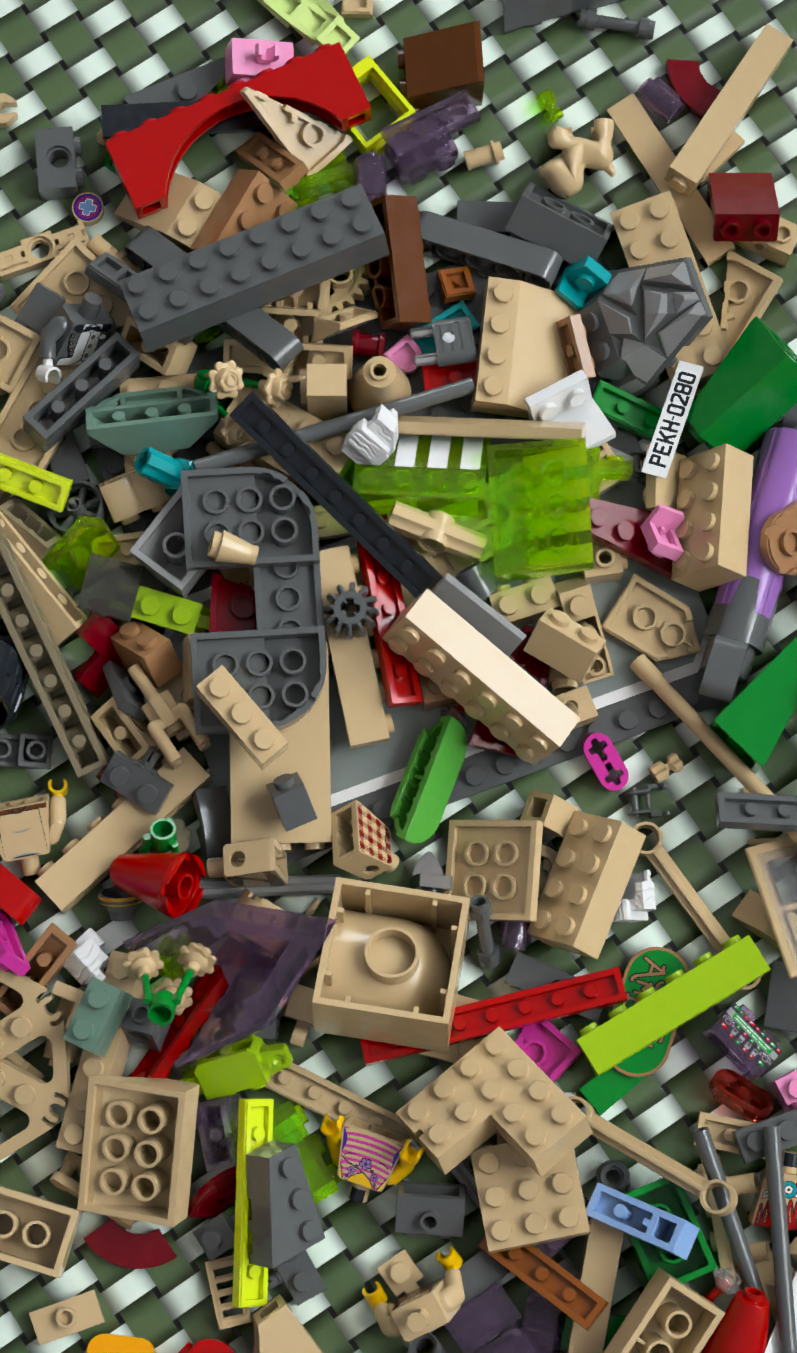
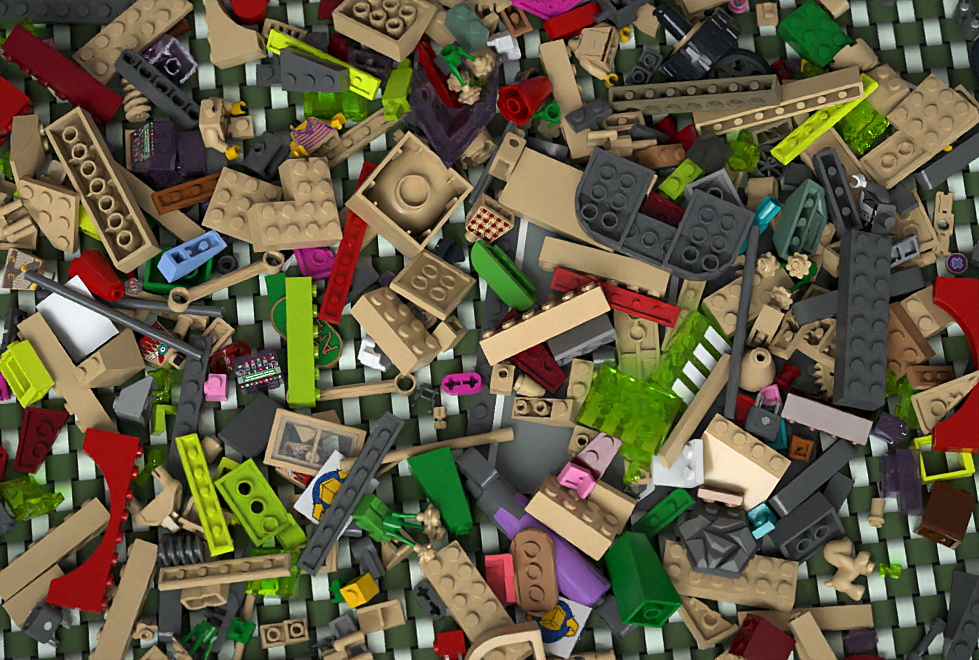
camera: 120 degrees right, 5 degrees down
tan brick [196,665,289,770] -> none
tan cone [207,529,259,566] -> none
black plate [229,391,443,598] -> none
dark grey brick [266,772,318,832] -> none
tan slope [313,306,378,342] -> none
dark grey gear [322,582,380,640] -> none
white hair [341,404,399,465] -> none
tan piece [387,501,487,564] -> none
dark grey bar [469,895,500,969] -> none
tan brick [523,607,606,683] -> none
tan tile [601,574,701,662] -> none
white sticker [641,361,704,479] -> none

